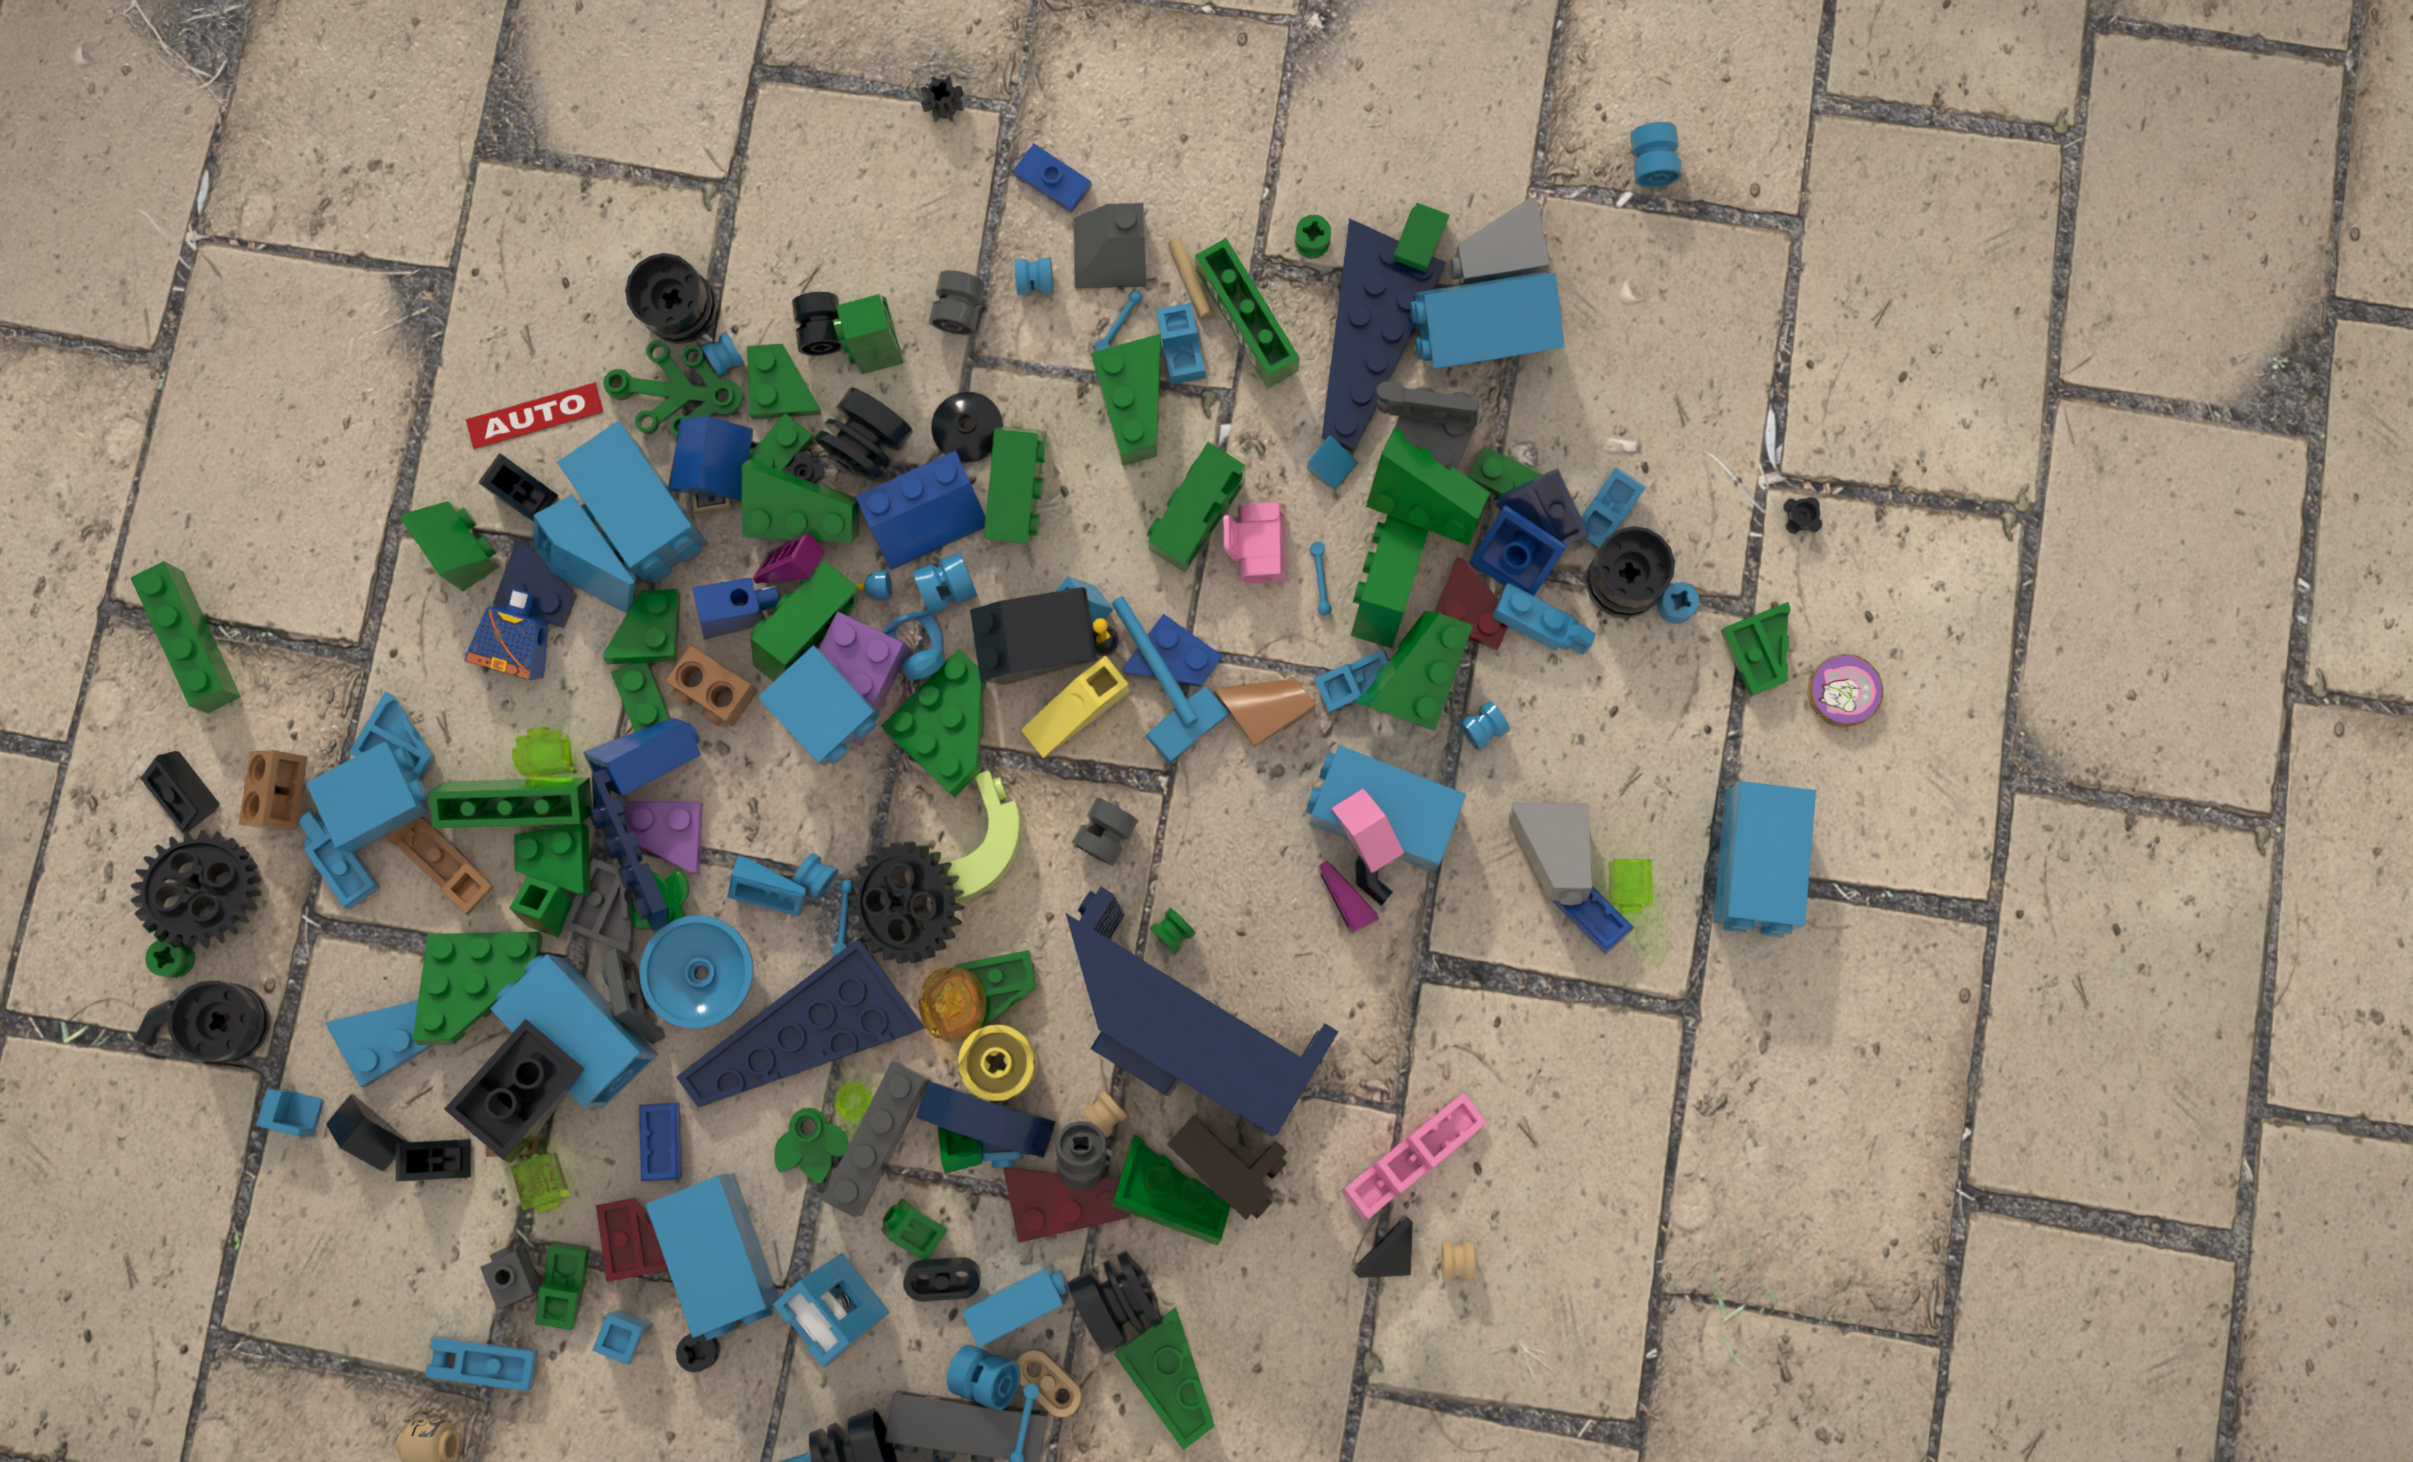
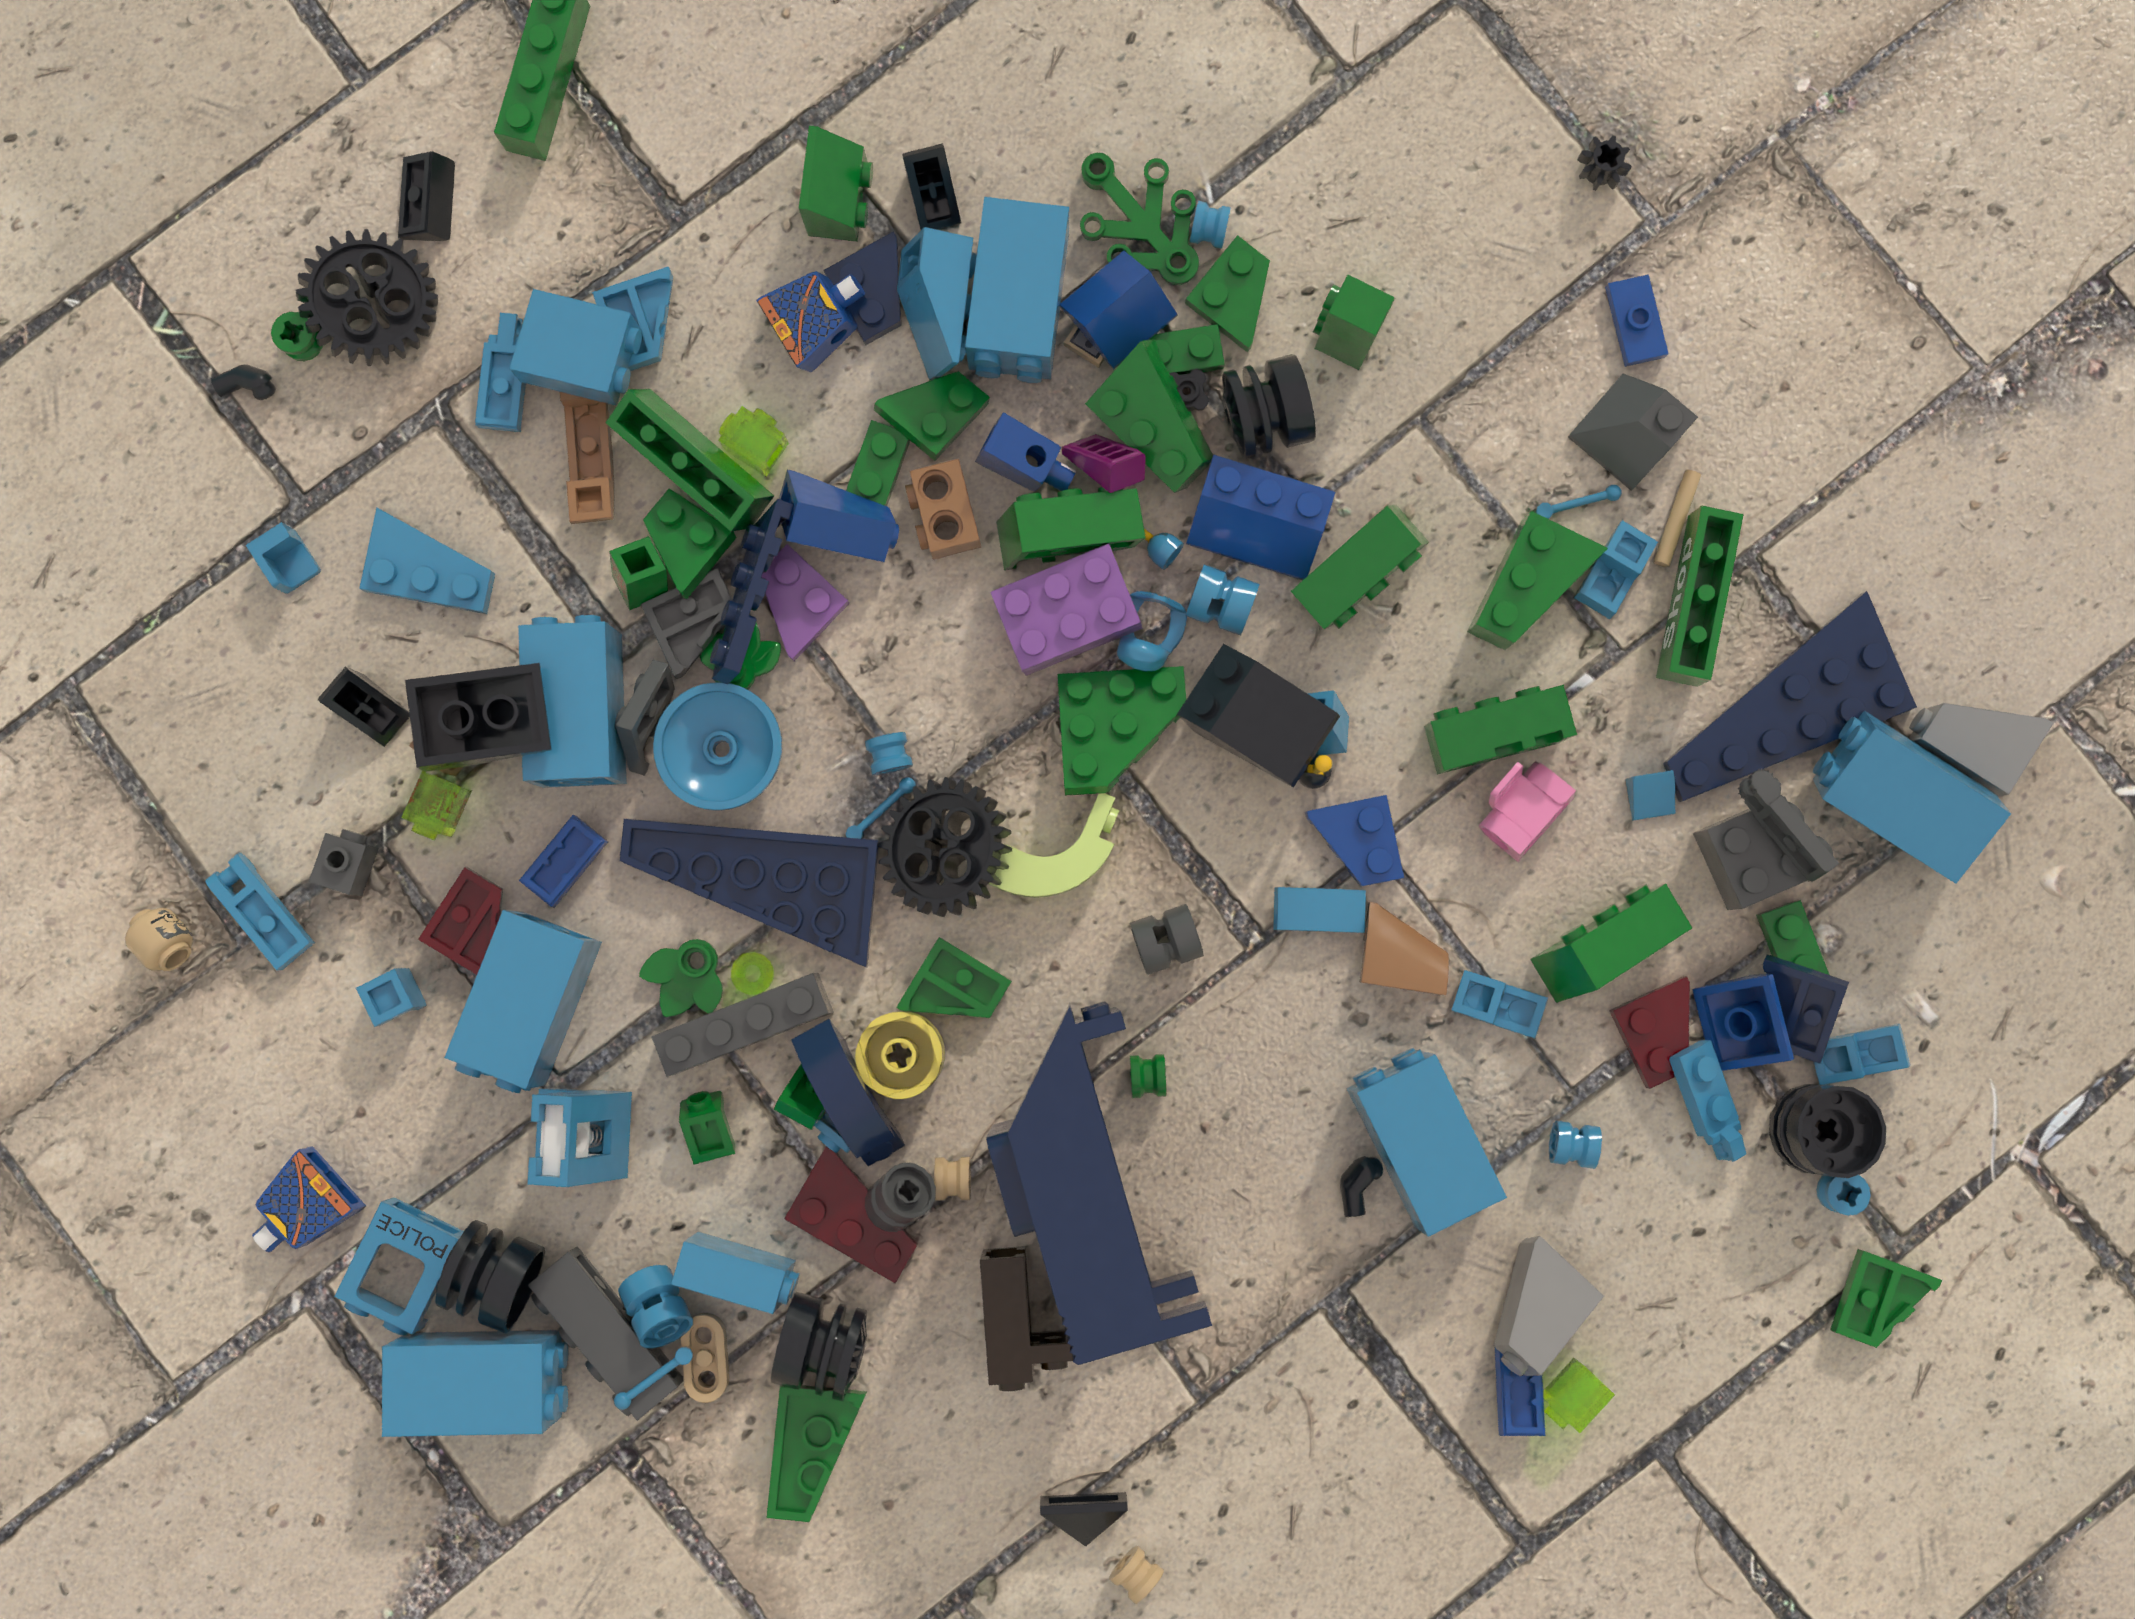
camera: 40 degrees right, 5 degrees up
black wheel [168,981,270,1062] -> none
medium nougat brick [239,750,307,830] -> none
black slope [326,1094,409,1171] -> none
green plate [413,932,543,1045] -> none
red sticker [466,382,603,449] -> none
green slope [535,1241,590,1330] -> none
black wheel [625,253,718,344] -> none
black wheel [676,1334,721,1373] -> none
dark azure slope [727,855,806,916] -> none
dark azure brick [758,645,880,766] -> none
black wheel [792,292,843,356] -> none
black plate [903,1257,981,1302] -> none
clear yellow tile [919,966,986,1043] -> none
dark grey wheel [929,270,985,335] -> none
black dish [931,392,1003,462] -> none
dark azure wheel [1015,257,1054,295] -> none
light yellow slope [1021,655,1130,759] -> none
dark azure bar [1111,596,1199,726] -> none
green wing [1111,1134,1231,1245] -> none
green wheel [1295,215,1331,259] -> none
dark azure hinge [1310,542,1332,616] -> none
magenta slope [1318,861,1380,934] -> none
bright pink slope [1331,788,1404,874] -> none
bright pink slope [1341,1093,1488,1221] -> none
green wedge [1355,611,1473,731] -> none
green wedge [1366,427,1490,546] -> none
green slope [1392,203,1450,272] -> none
dark azure brick [1713,781,1816,937] -> none
black plate [1783,497,1822,534] -> none
tile [1807,654,1884,728] -> none

